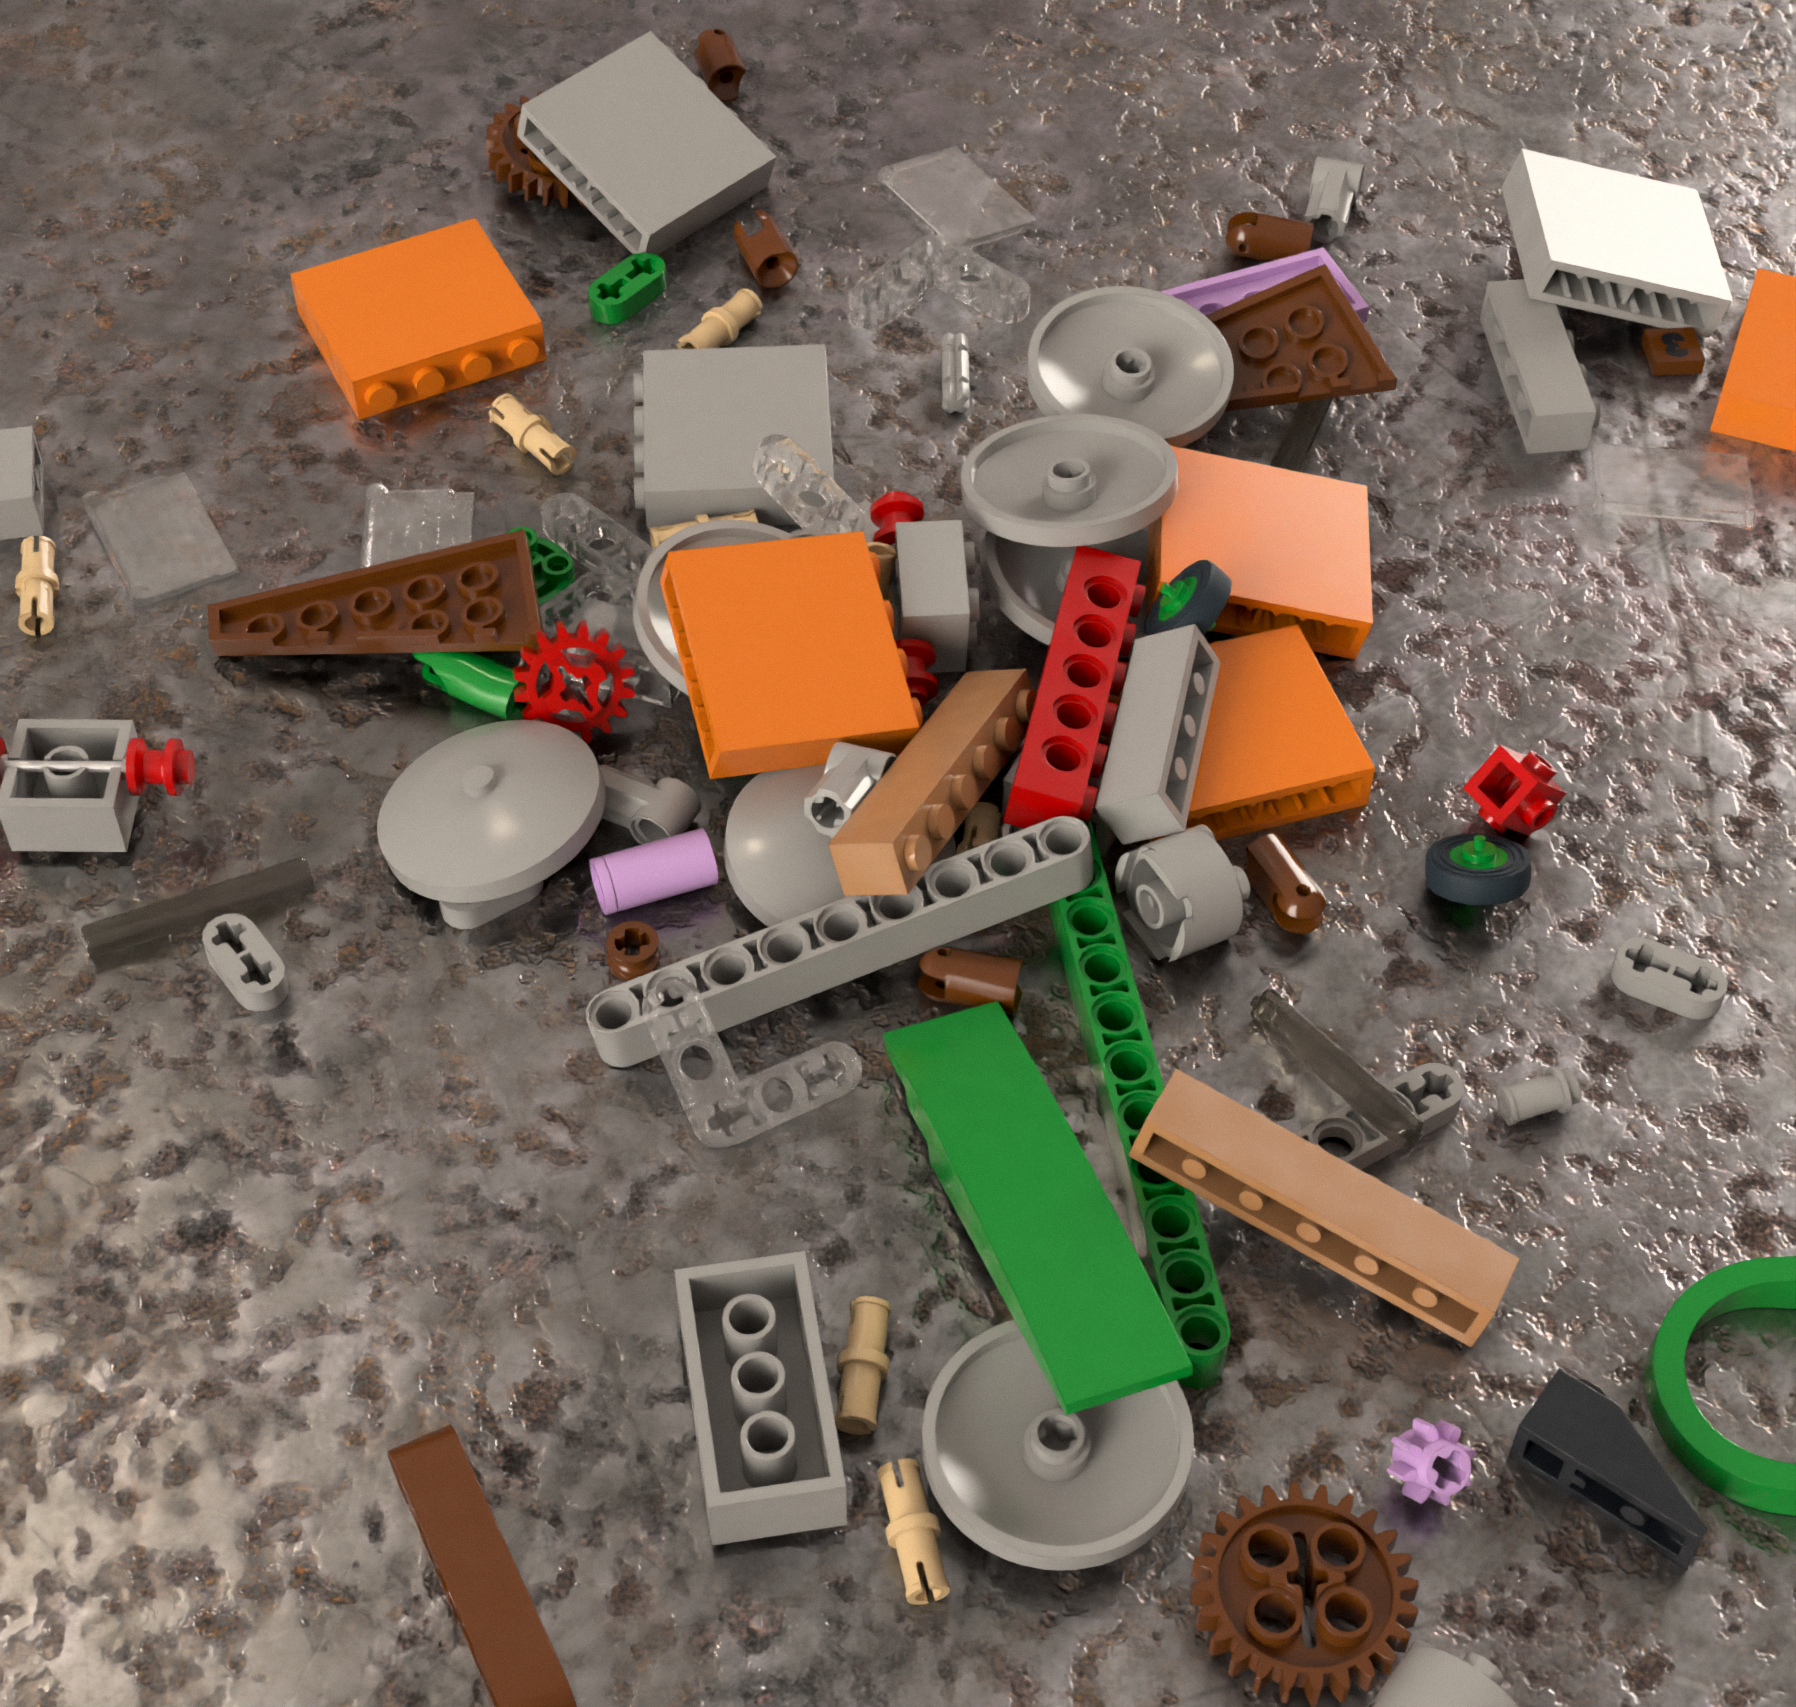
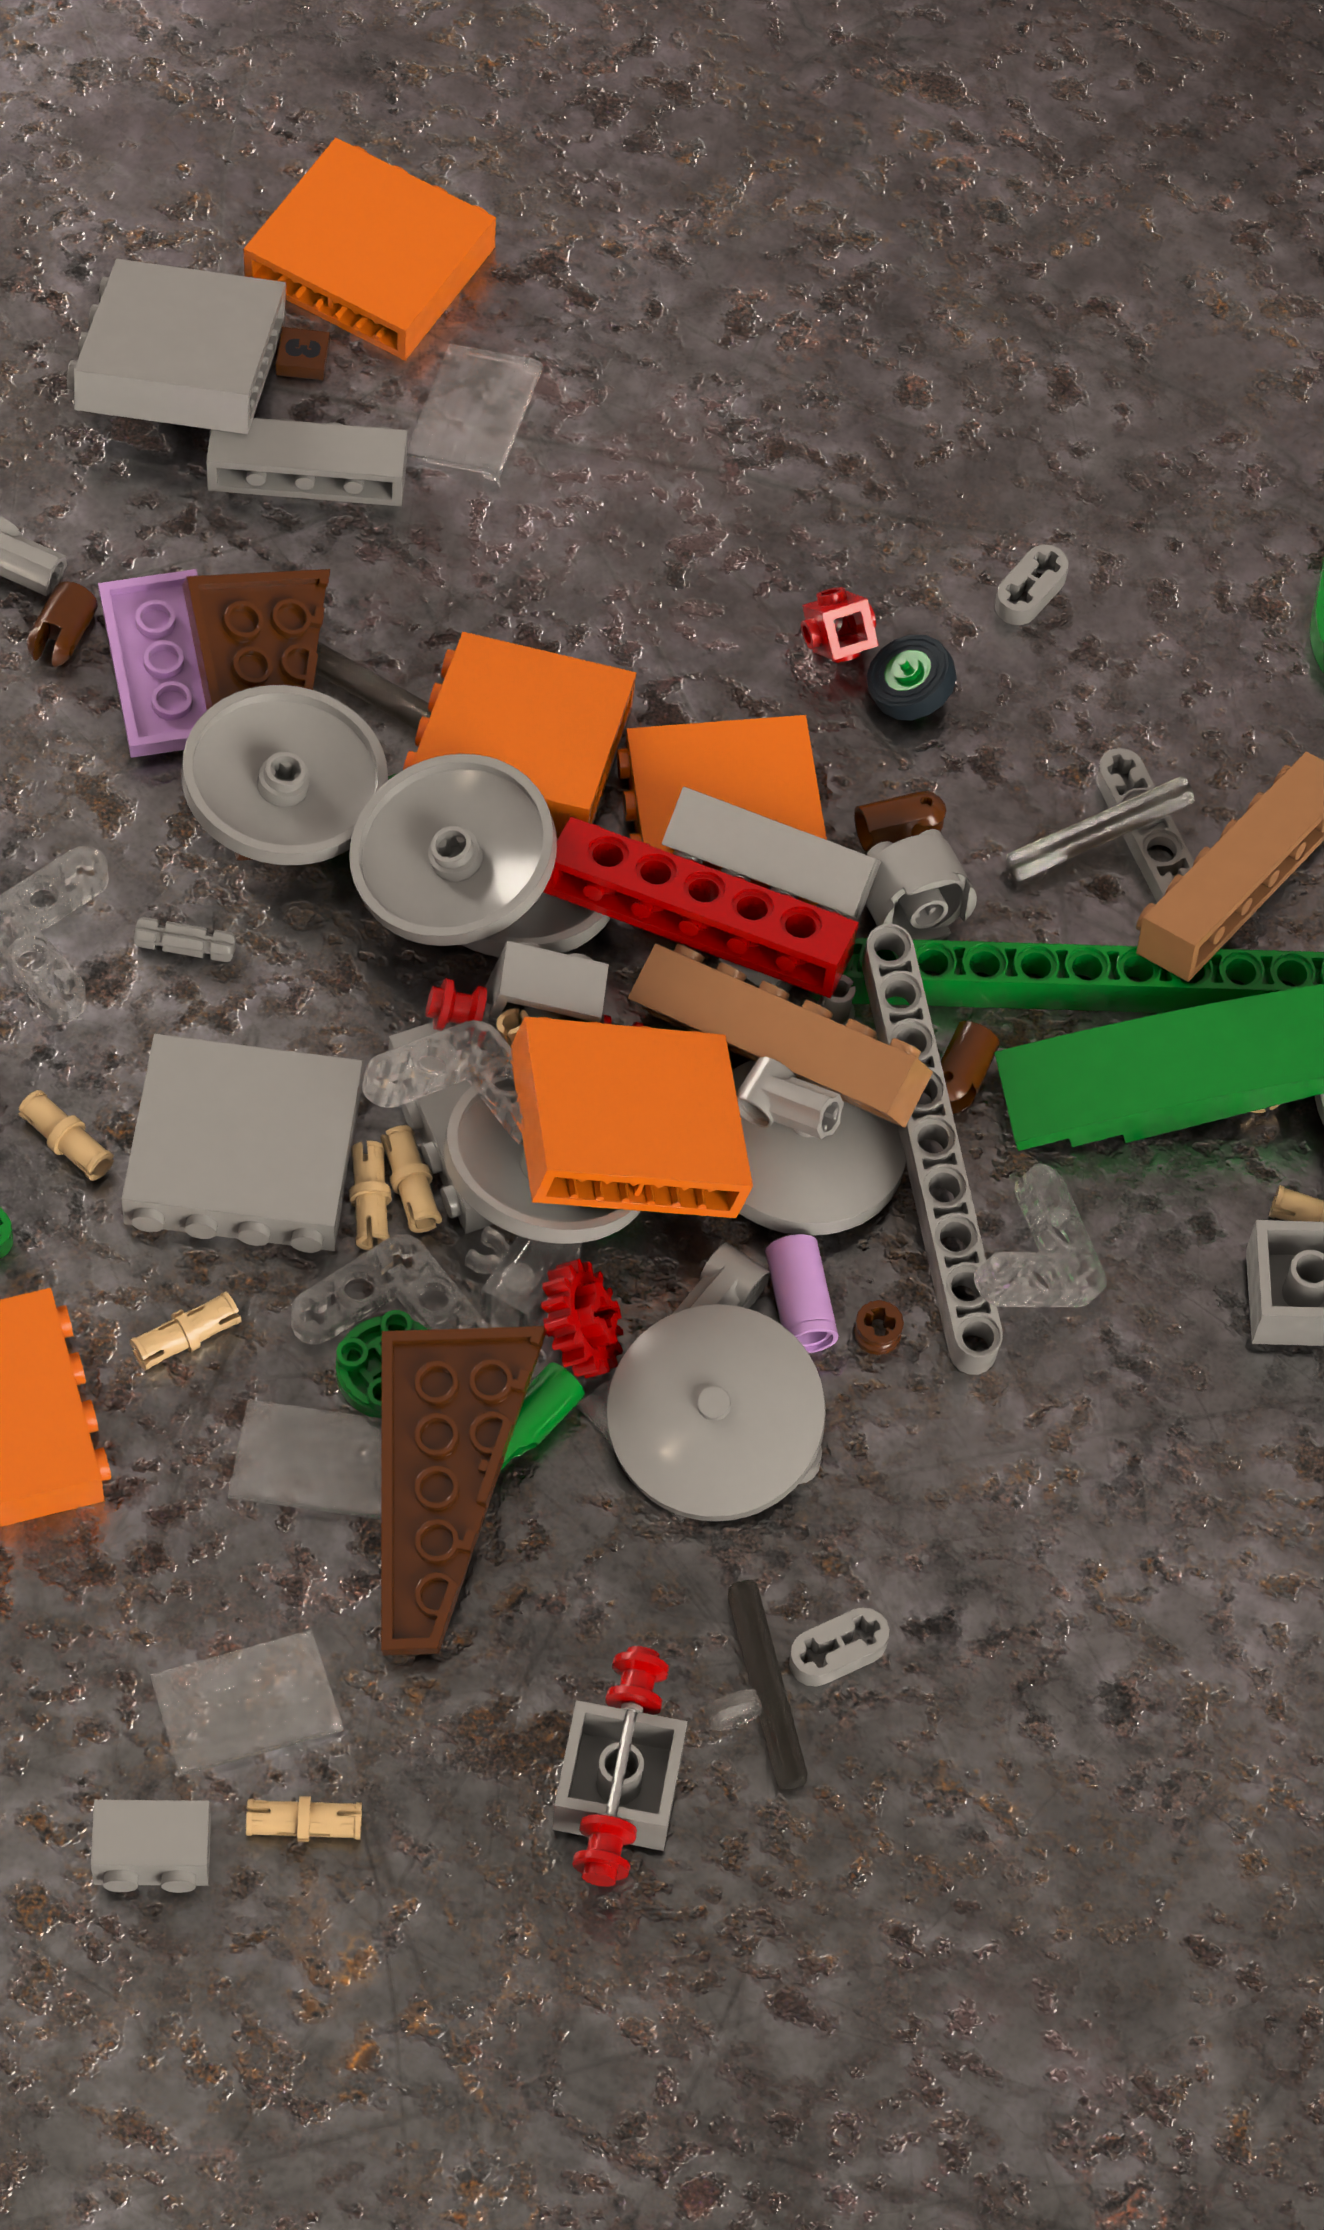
camera: 85 degrees left, 10 degrees up
black wheel [1144,559,1232,636] -> none
light grey pin [1496,1065,1581,1126] -> none
none -> clear tile [704,1689,763,1731]

